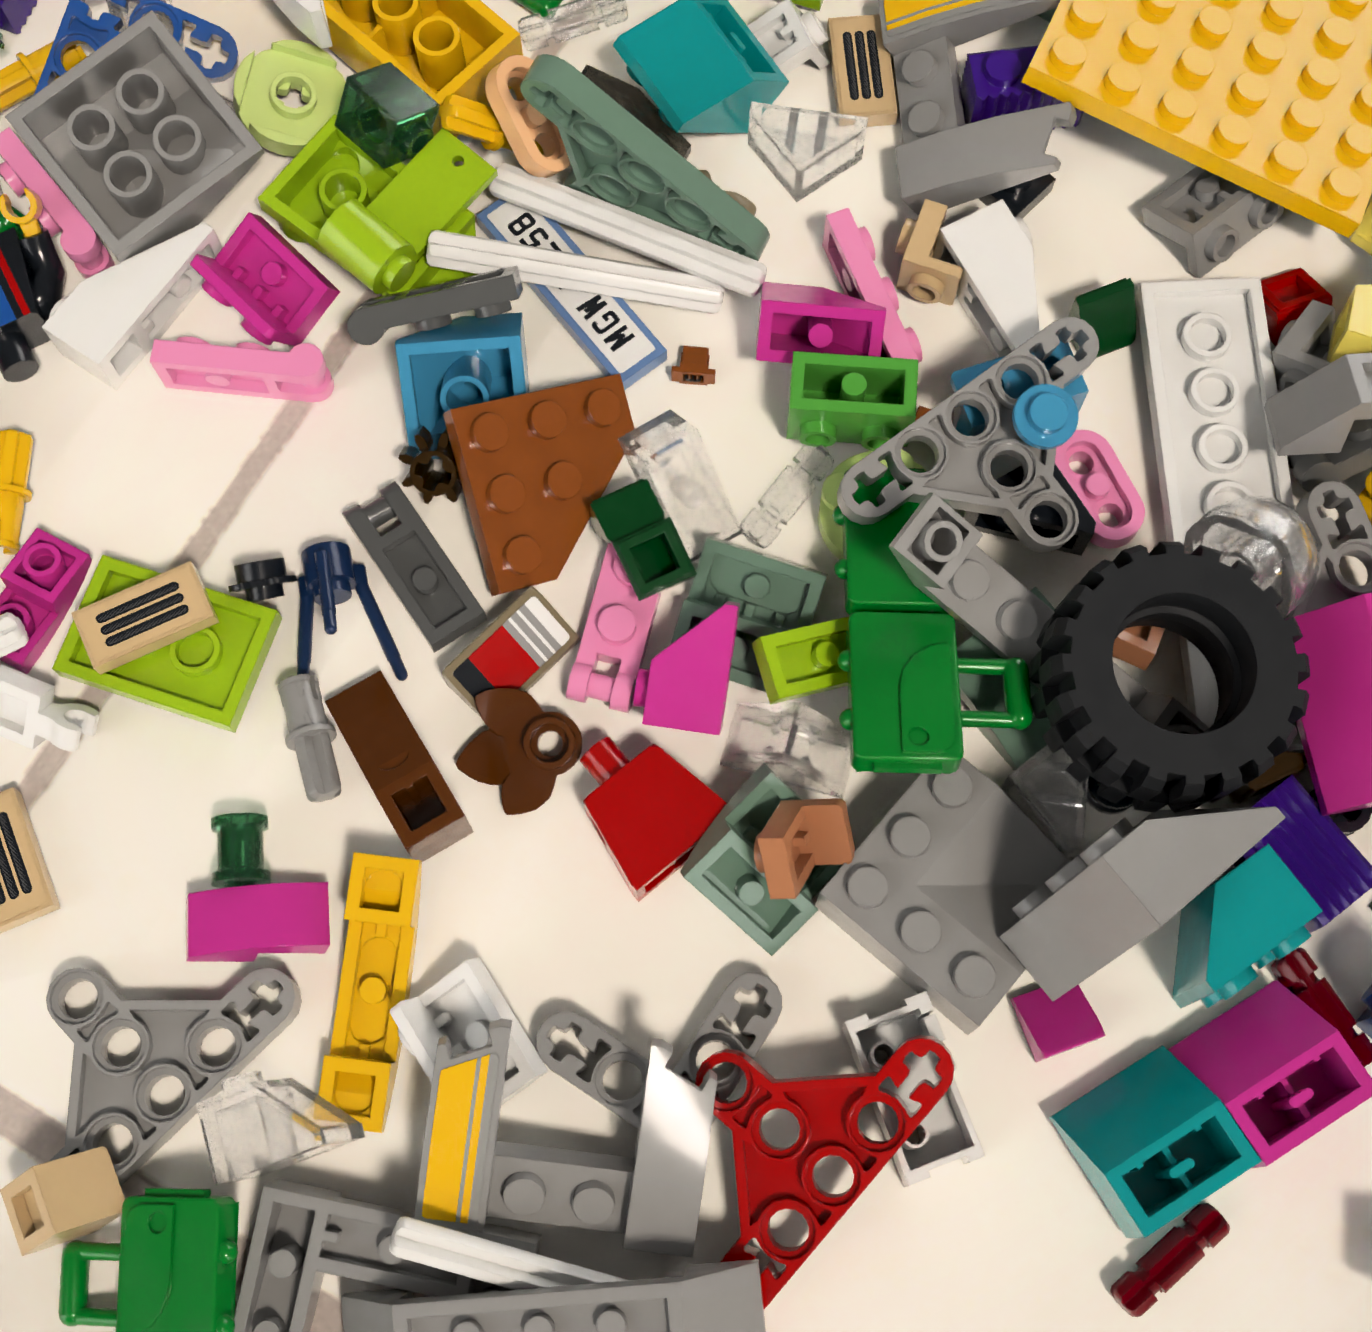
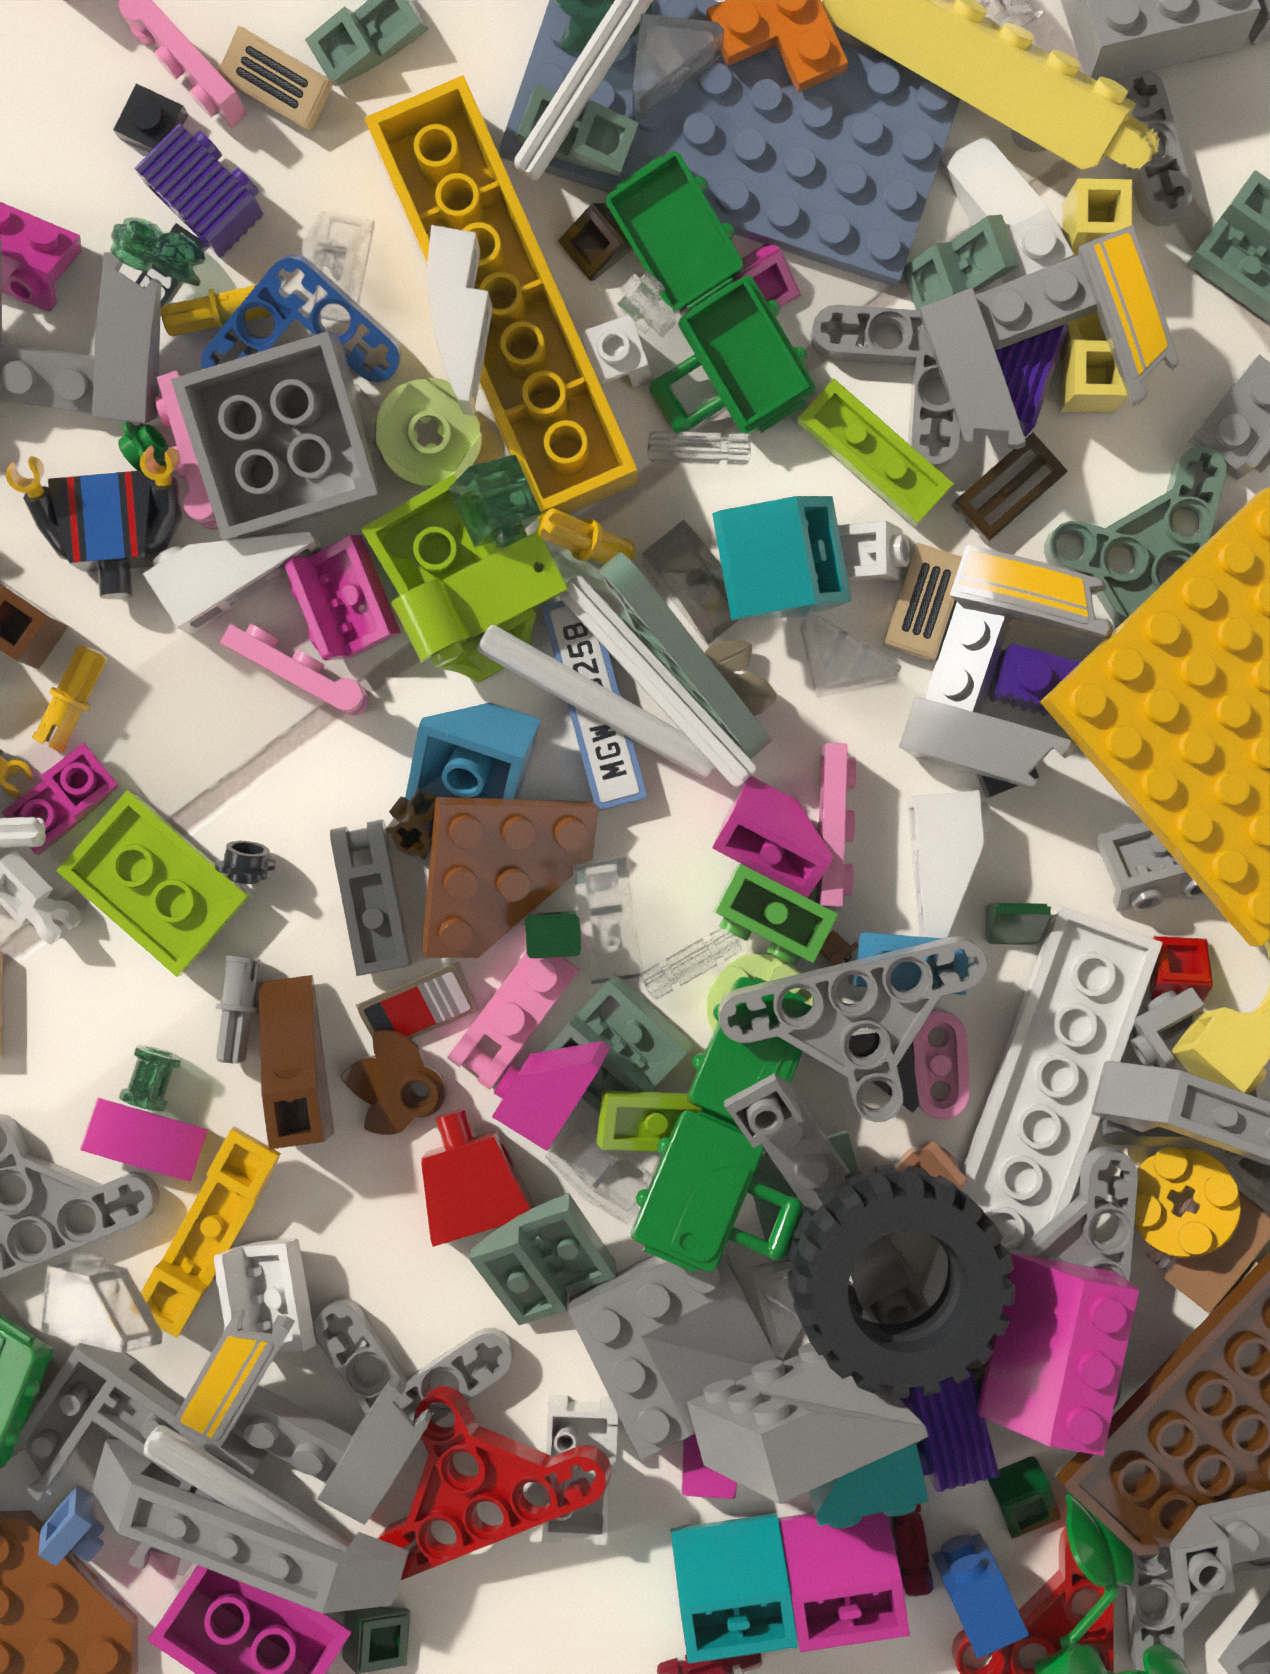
camera: 25 degrees right, 15 degrees up
tan tile [71,561,219,675] -> none
dark blue plant [297,541,408,681] -> none
dark grey plate [347,266,523,345] -> none
light nougat plate [485,55,571,178] -> none
dark green slope [612,517,697,601] -> none
dark orange piece [671,346,716,386] -> none
nougat bracket [754,798,855,899] -> none
tan bracket [895,199,963,305] -> none
dark azure plate [1012,384,1079,450] -> none
clear cylinder [1184,496,1321,619] -> none

